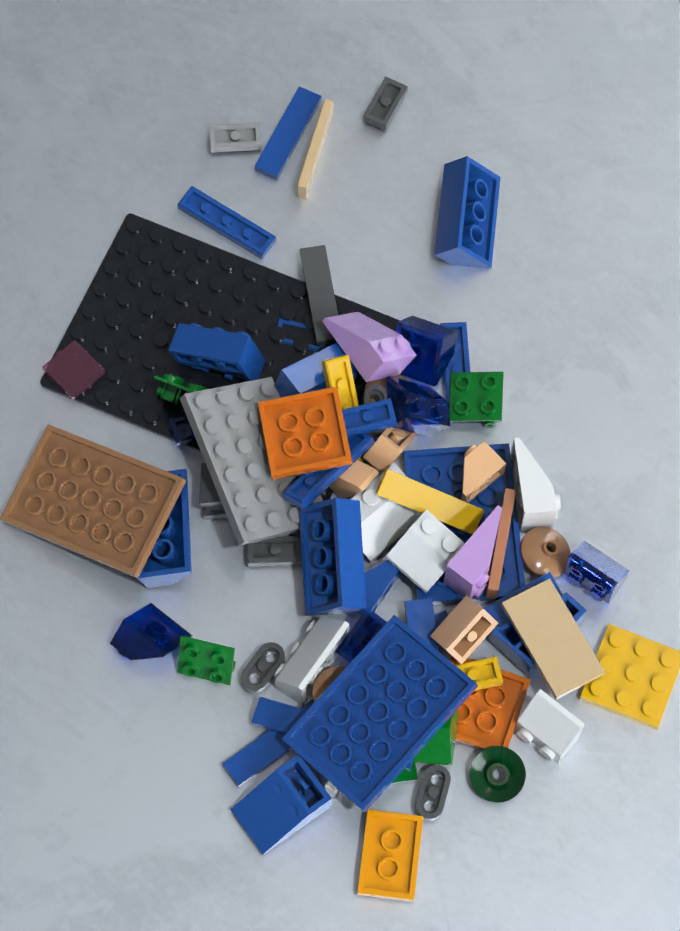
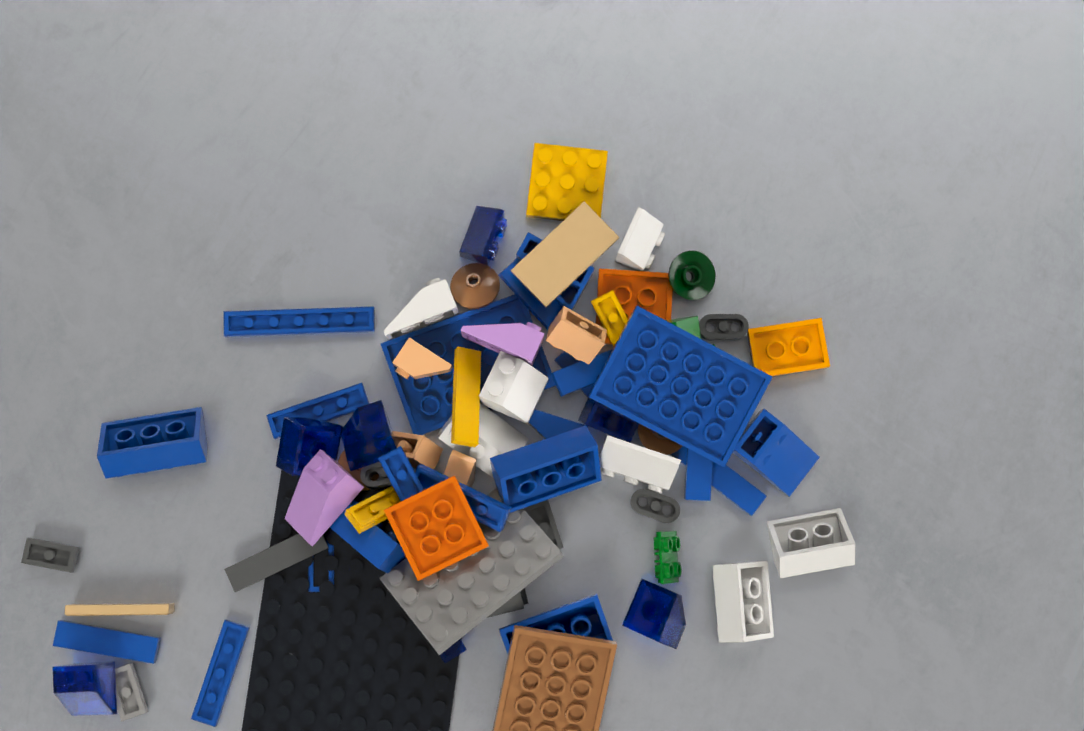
camera: 110 degrees left, 15 degrees up
green hinge [154,373,209,407] -> none
blue wedge [168,323,266,381] -> none
green hinge [449,371,504,427] -> none
nougat tile [486,488,516,599] -> none
none -> clear blue slope [52,661,117,716]
none -> blue tile [223,306,375,337]
none -> white slope [713,561,774,642]
none -> white slope [767,508,855,578]

